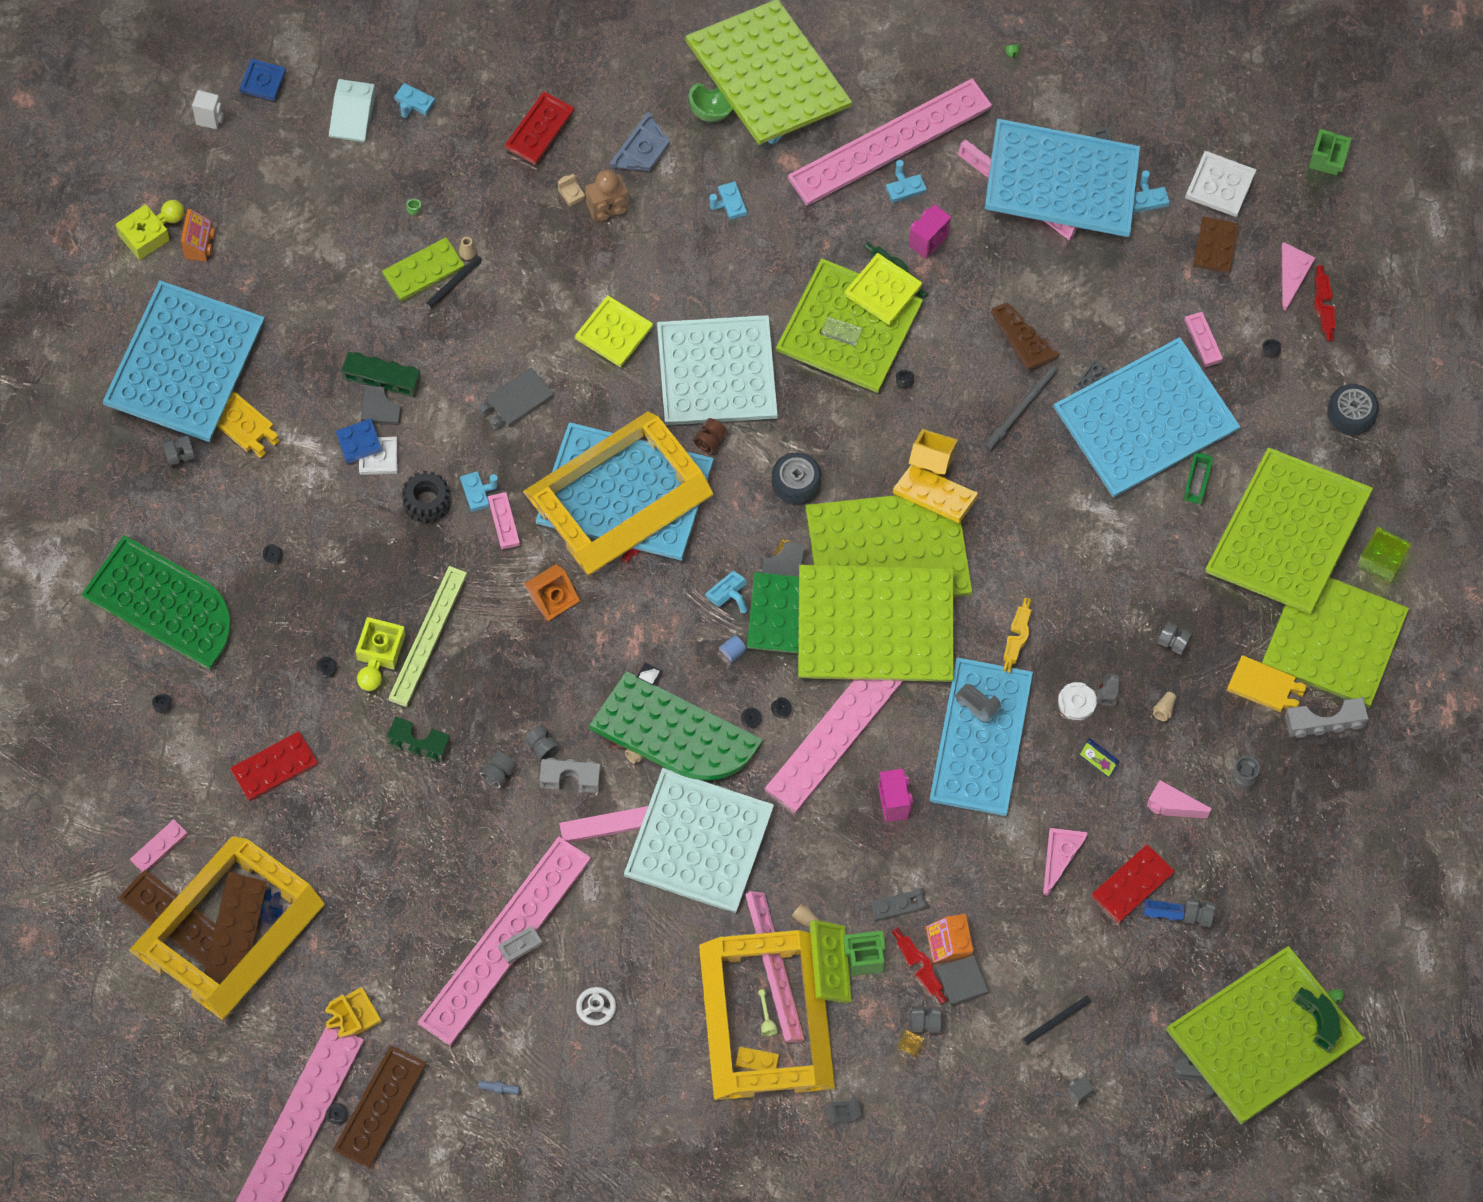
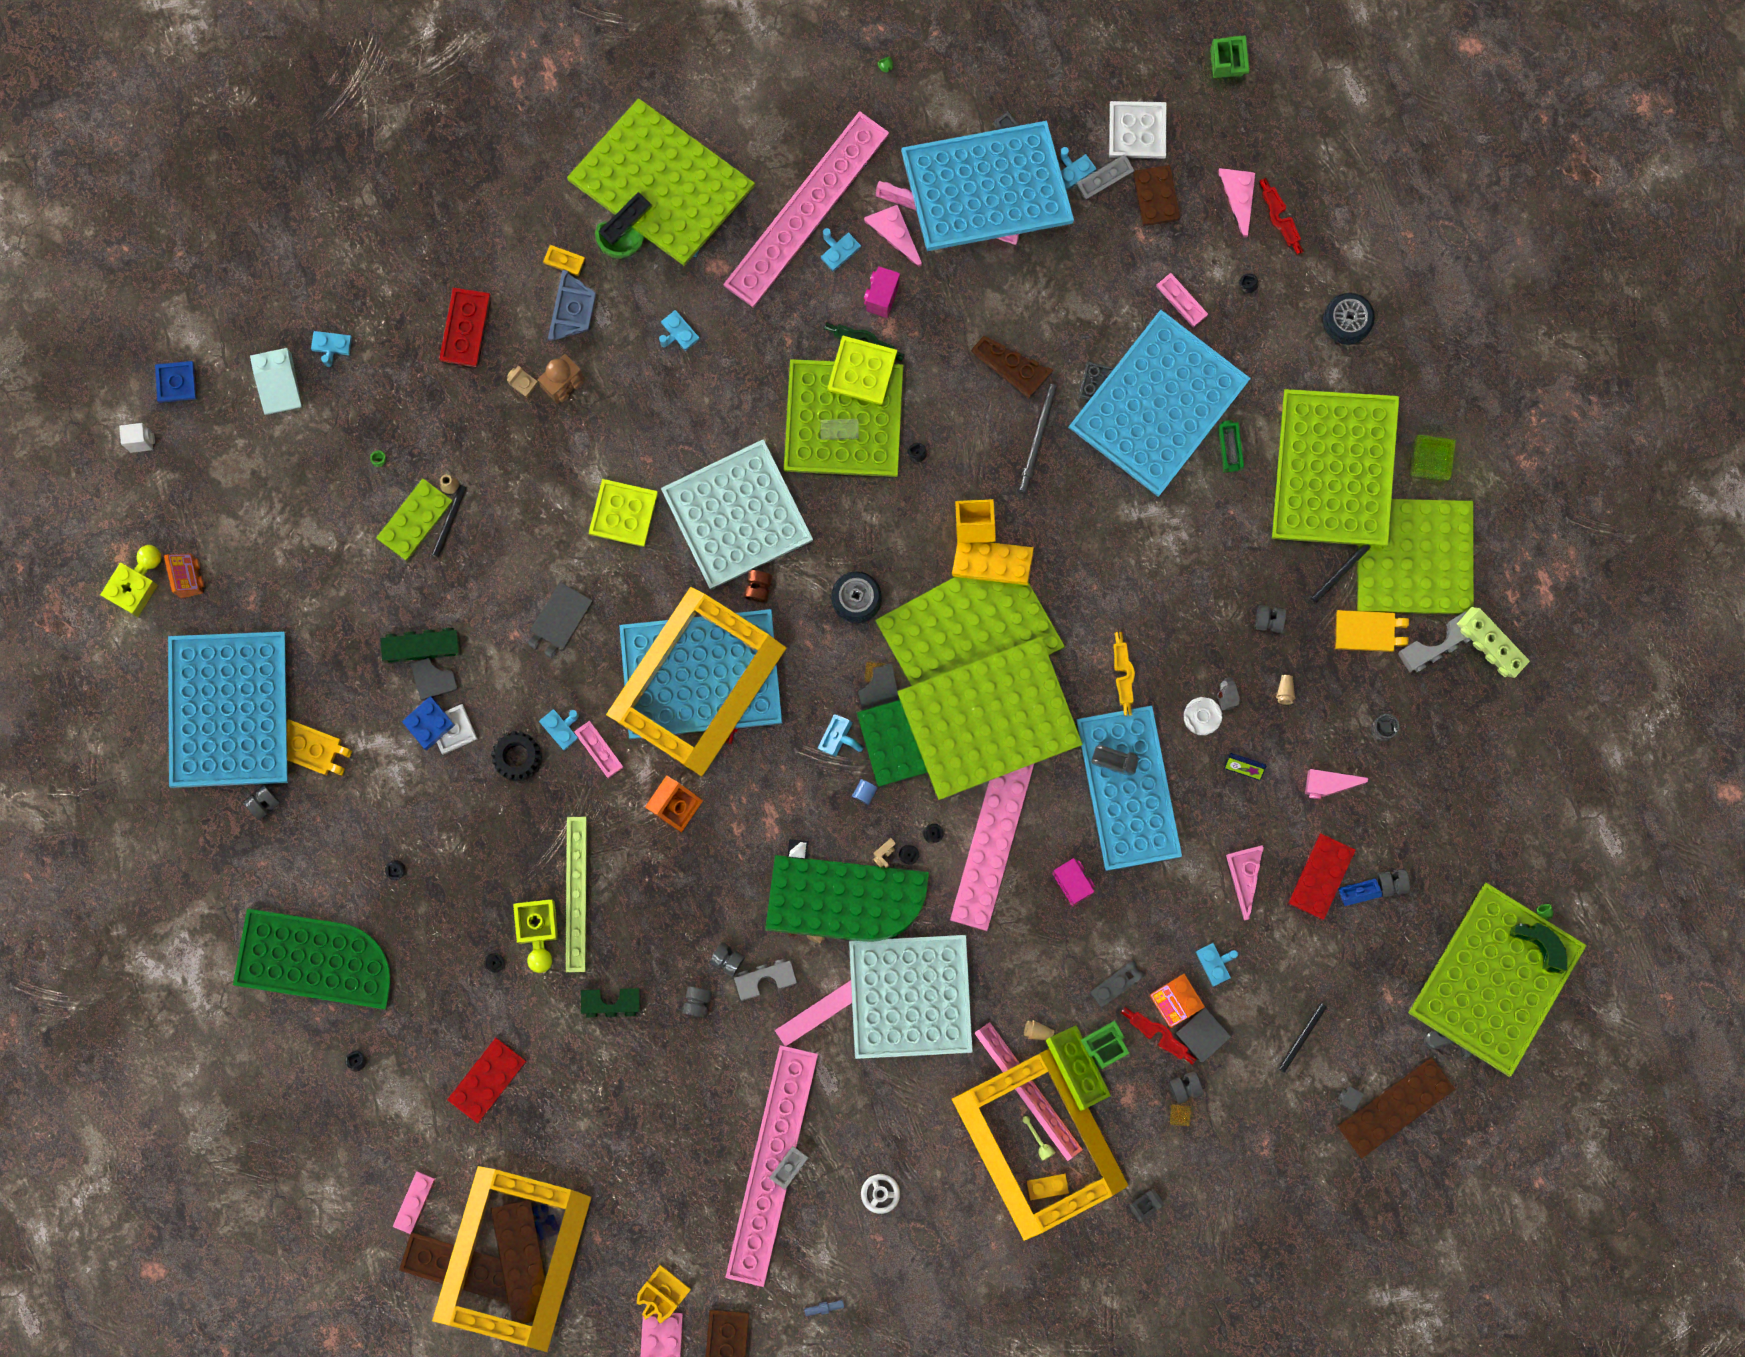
camera: 15 degrees left, 15 degrees up
none -> yellow plate [543,245,586,276]
none -> black tile [599,192,652,246]
none -> bright pink wing [864,205,922,267]
none -> tan bracket [873,838,896,868]
none -> light grey plate [1076,154,1134,199]
none -> medium azure plate [1195,943,1238,986]
none -> black bar [1311,544,1370,603]
none -> reddish brown plate [1337,1057,1456,1159]
none -> yellowish green brick [1457,607,1530,678]

